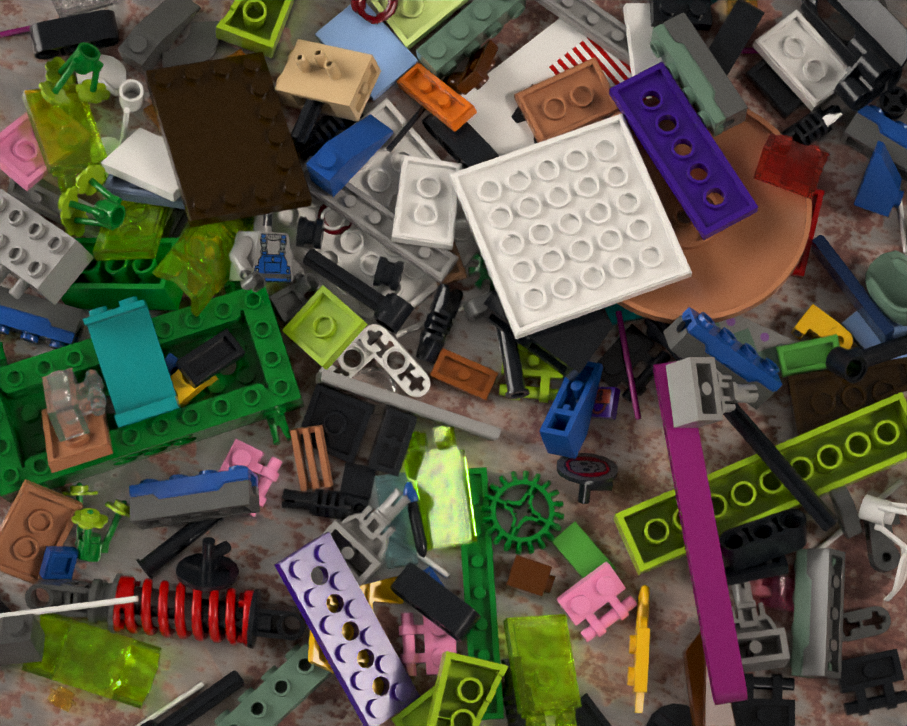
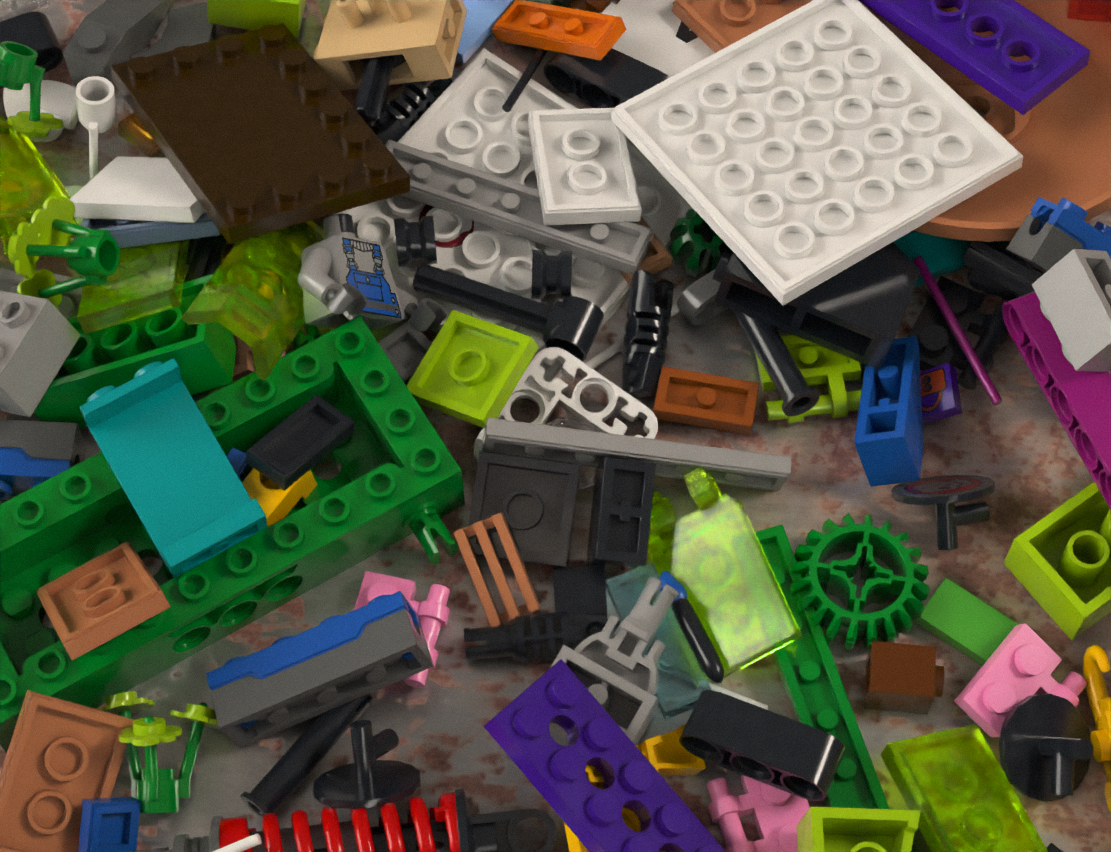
camera: 15 degrees left, 15 degrees down
clear brick [42,368,107,442] -> none
blue slope [306,114,394,197] -> none
none -> black shield [998,694,1093,802]

